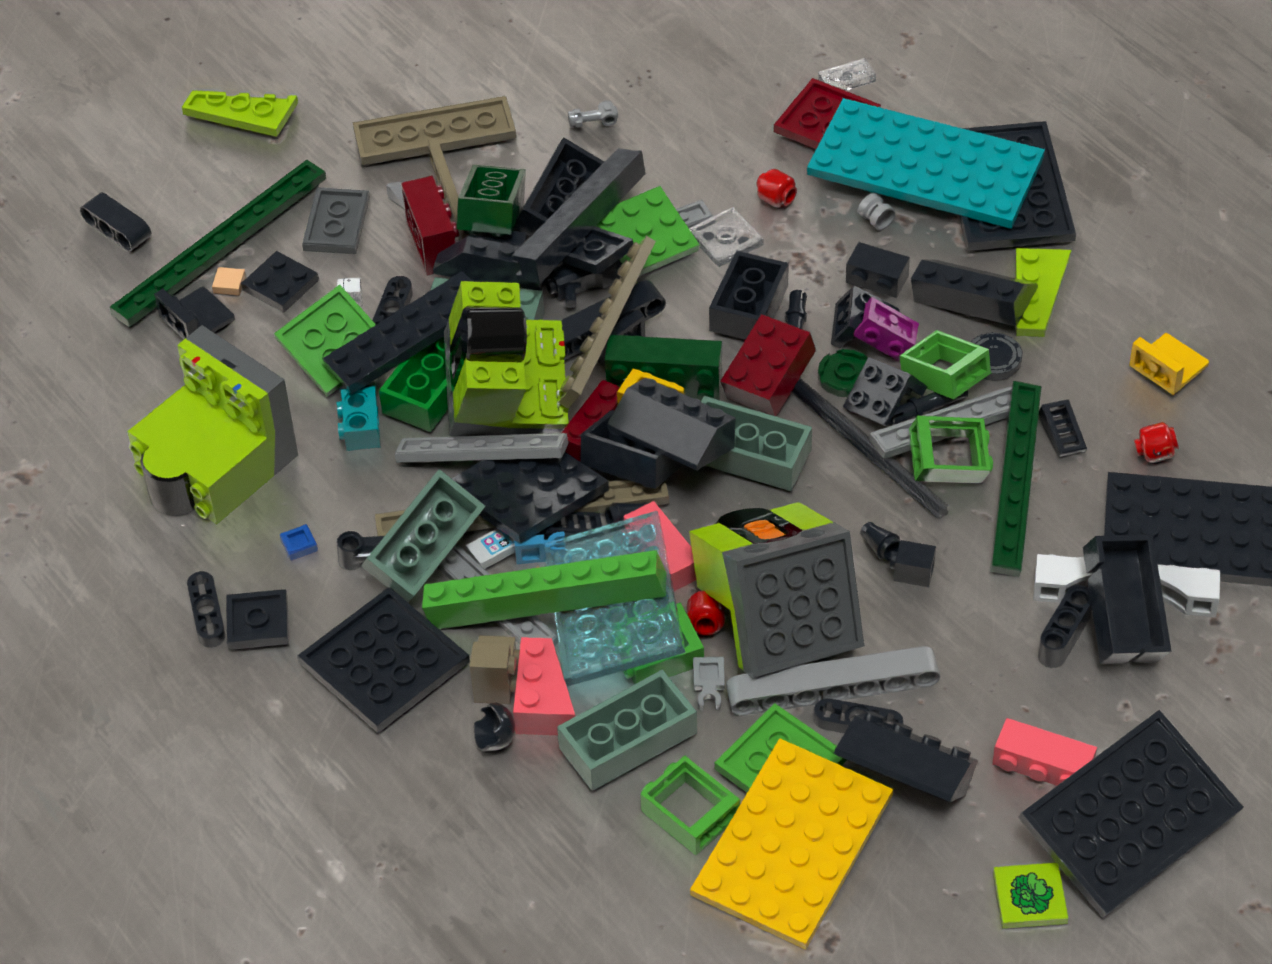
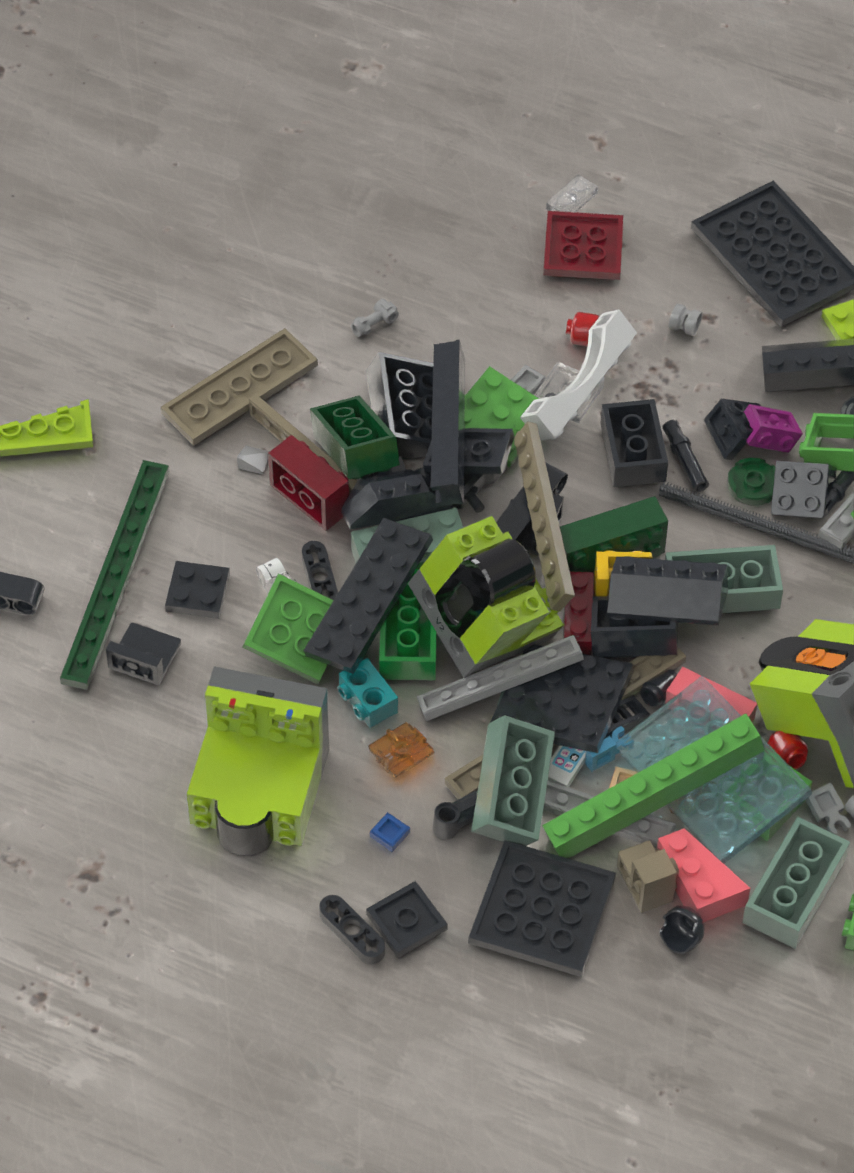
camera: 30 degrees left, 5 degrees up
light nougat tile [212,267,246,296] -> none
dark grey tile [302,187,370,254] -> none
dark red brick [720,314,816,416] -> none
teal plate [807,98,1045,229] -> none
black brick [846,242,910,298] -> none
none -> clear orange piece [368,722,435,778]
none -> white arch [520,309,637,441]

